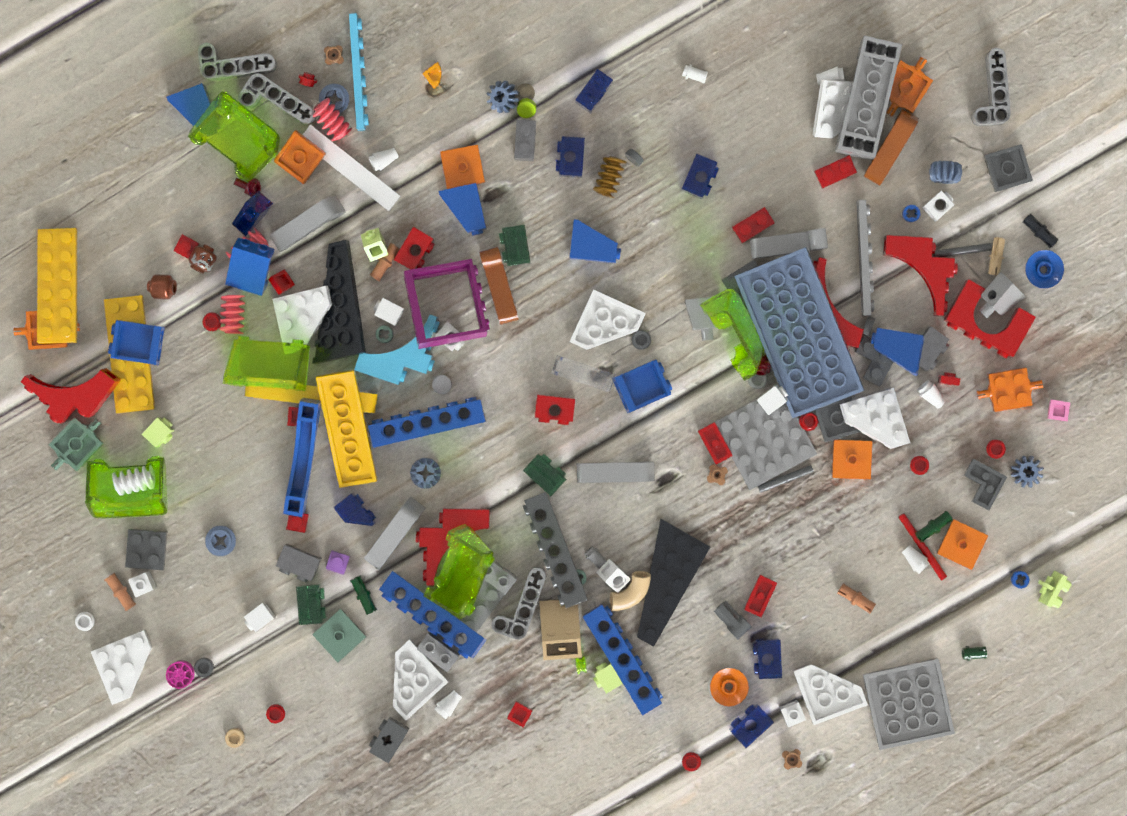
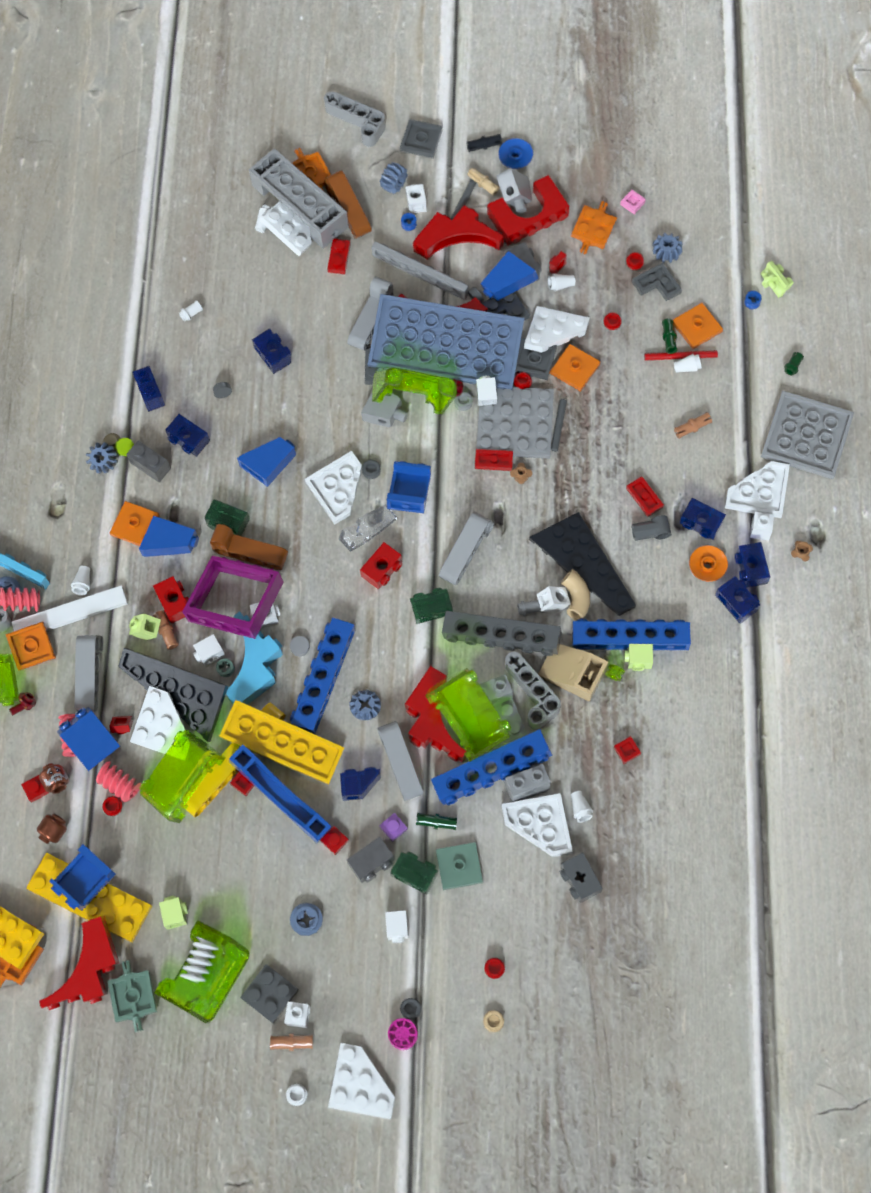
camera: 50 degrees left, 20 degrees down
clear blue slope [232,191,273,236] -> none
light orange tile [422,62,442,89] -> none
pearl gold piece [593,156,627,198] -> none
red plate [682,752,701,772] -> none
red plate [732,207,775,243] -> none
none -> clear blue brick [715,576,760,624]

